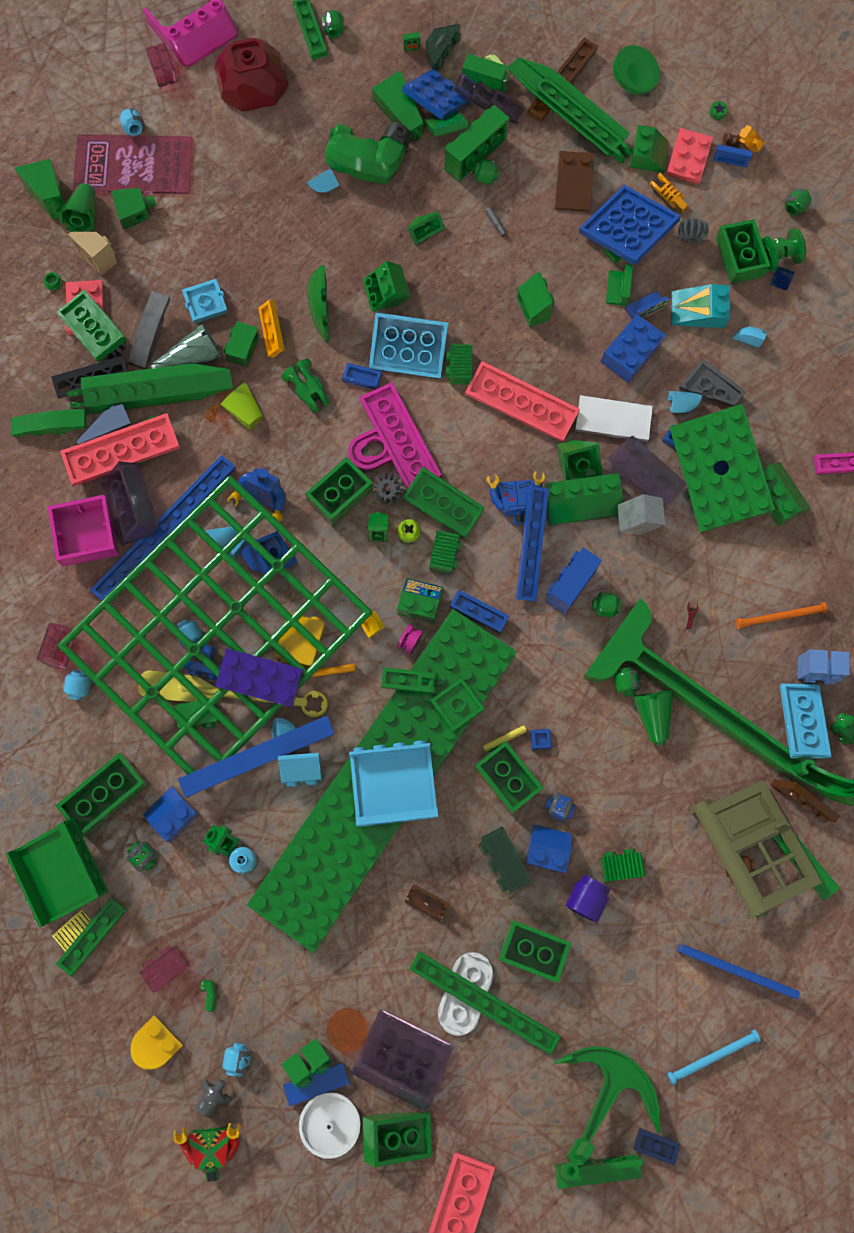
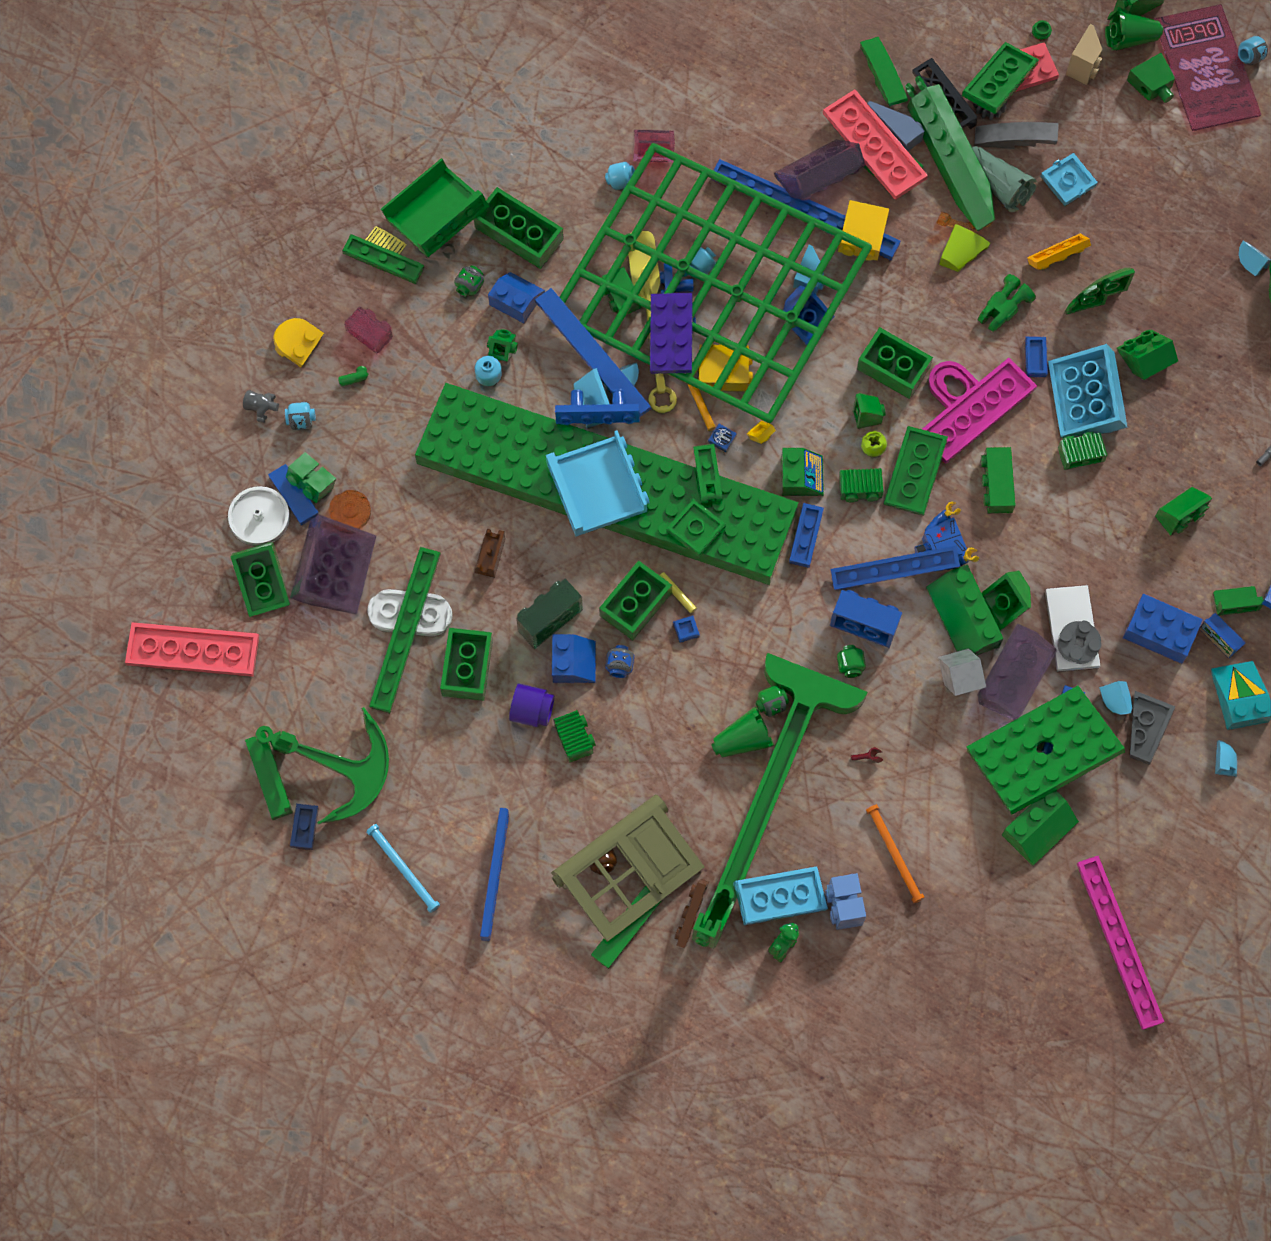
camera: 80 degrees right, 5 degrees down
dark pink container [47,495,119,567] -> none
torso [174,1123,241,1182] -> none
green brick [223,321,260,367] -> none
blue torso [227,468,286,522] -> none
dark grey gear [373,472,405,504] -> none
dark pink wheel [397,624,423,655] -> none
green slope [408,211,445,245] -> none
coral plate [465,361,580,443] -> none
none -> blue plate [555,389,640,425]
none -> blue tile [708,424,737,452]
none -> yellow brick [838,200,889,261]
none -> green brick [980,447,1016,514]
none -> dark grey plate [1057,620,1102,664]

